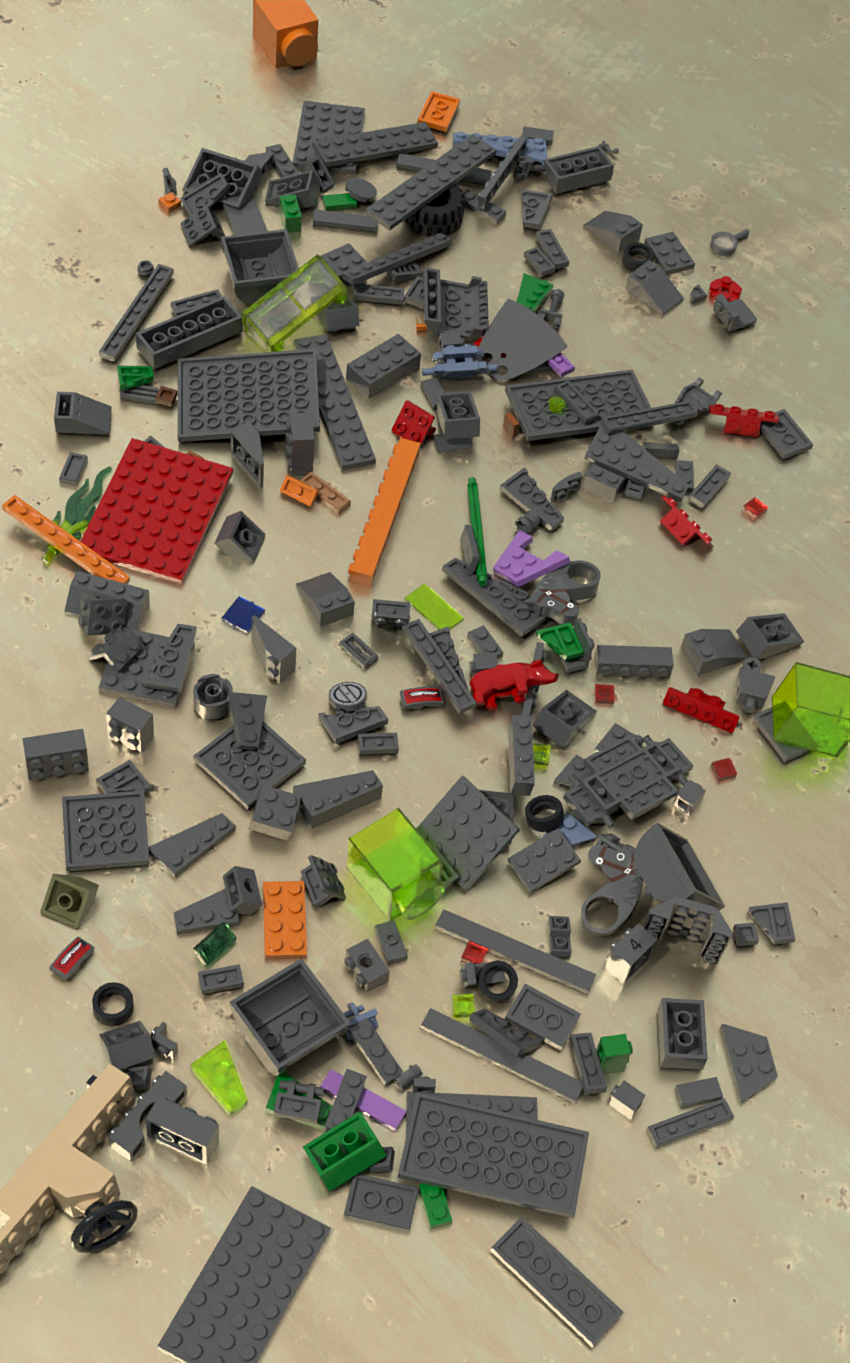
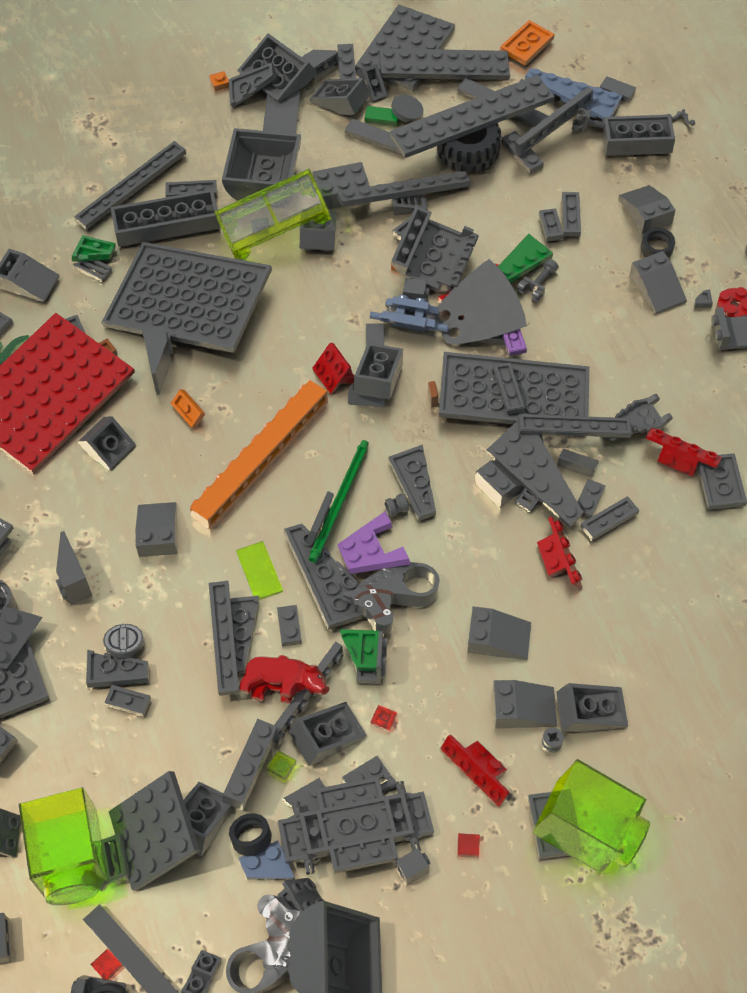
camera: 30 degrees right, 5 degrees up
dark grey plate [137,260,154,276] -> none
reddish brown plate [155,386,178,407] -> none
dark grey piece [162,168,177,193] -> none
dark grey bracket [181,205,225,246] -> none
clear blue piece [221,596,265,634] -> none
green brick [279,195,302,233] -> none
dark grey brick [285,412,315,476] -> none
dark grey wedge [293,770,383,829] -> none
dark grey plate [294,334,376,470] -> none
medium nougat tile [300,472,351,514] -> none
dark grey tile [339,633,378,669] -> none
dark grey brick [346,334,421,399] -> none
dark grey plate [353,283,404,305] -> none
dark grey bracket [371,599,411,628] -> none
dark grey plate [374,920,408,964] -> none
slope [399,687,444,710] -> none
dark grey brick [469,652,498,676] -> none
dark grey plate [508,828,581,893] -> none
dark grey wing [522,189,552,229] -> none
clear neon green plate [548,396,565,413] -> none
dark grey slope [550,472,583,502] -> none
dark grey brick [594,645,674,677] -> none
dark grey plate [644,232,695,275] -> none
dark grey torso [736,667,776,713] -> none
clear red tile [742,497,768,520] -> none
none -> dark grey slope [467,606,531,660]

